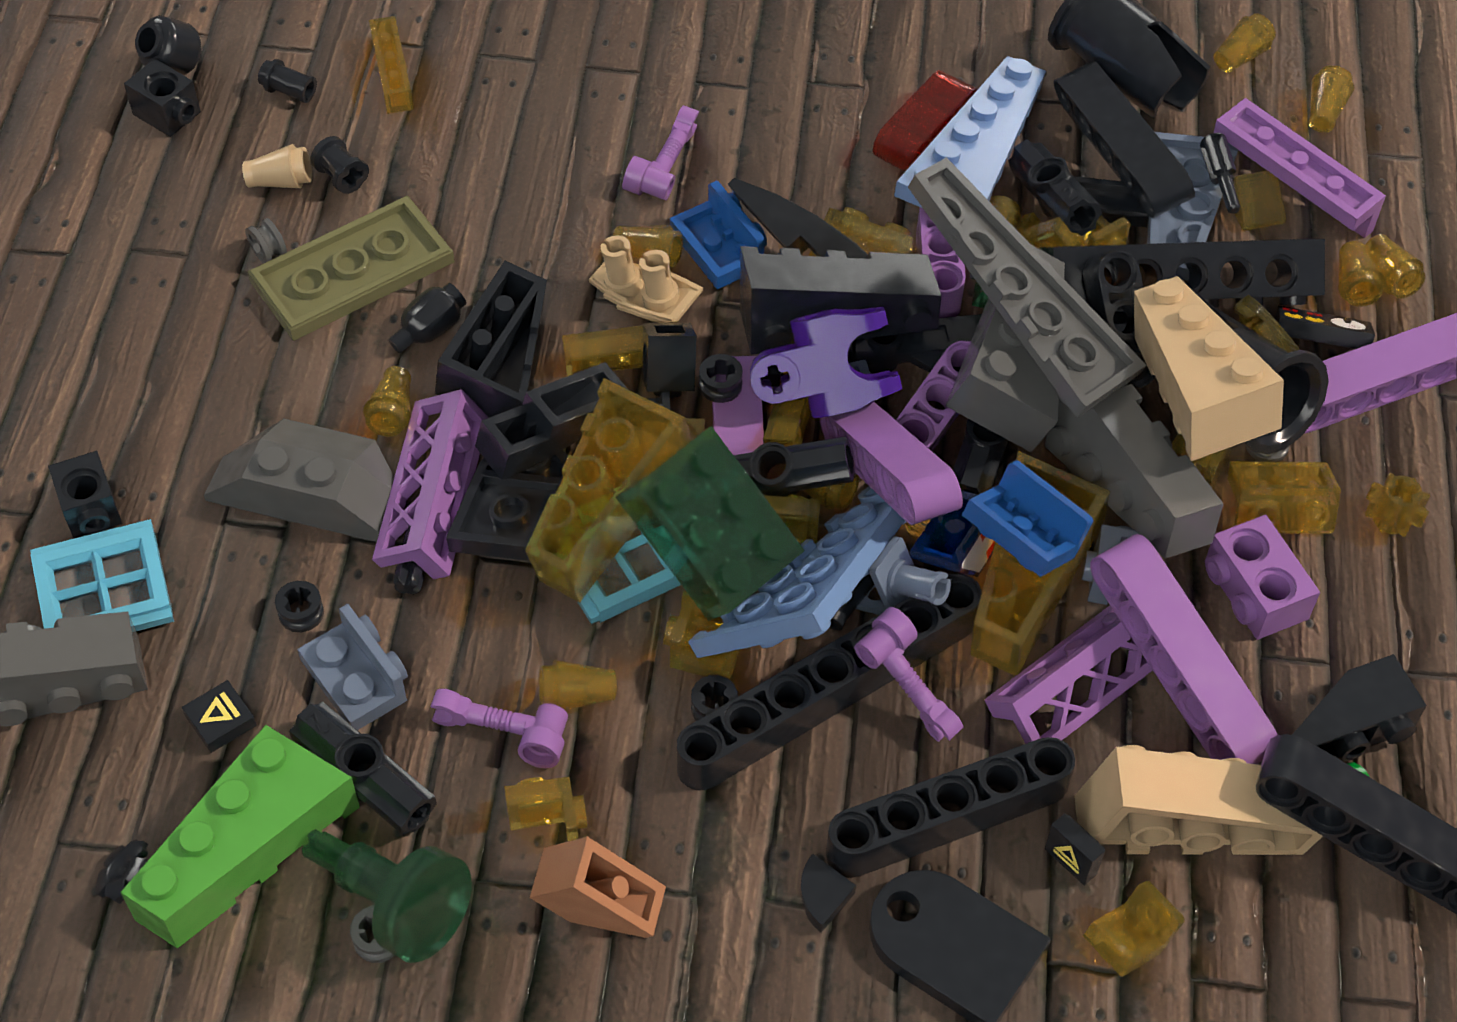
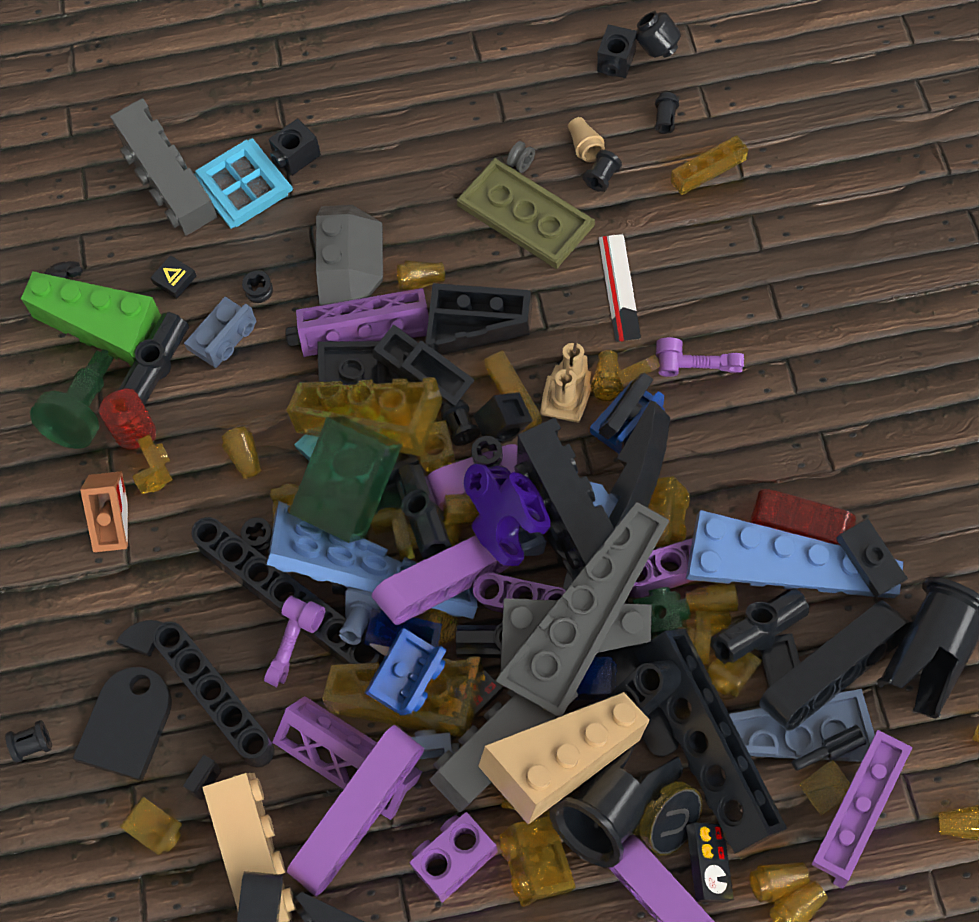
camera: 80 degrees right, 10 degrees up
black plant [388,283,467,354] -> none
medium lavender brick [430,689,568,768] -> none
none -> clear red piece [99,388,157,450]
none -> black plate [598,373,654,440]
none -> sticker [599,234,641,342]
none -> clear yellow tile [617,355,660,385]
none -> black plate [836,519,908,598]

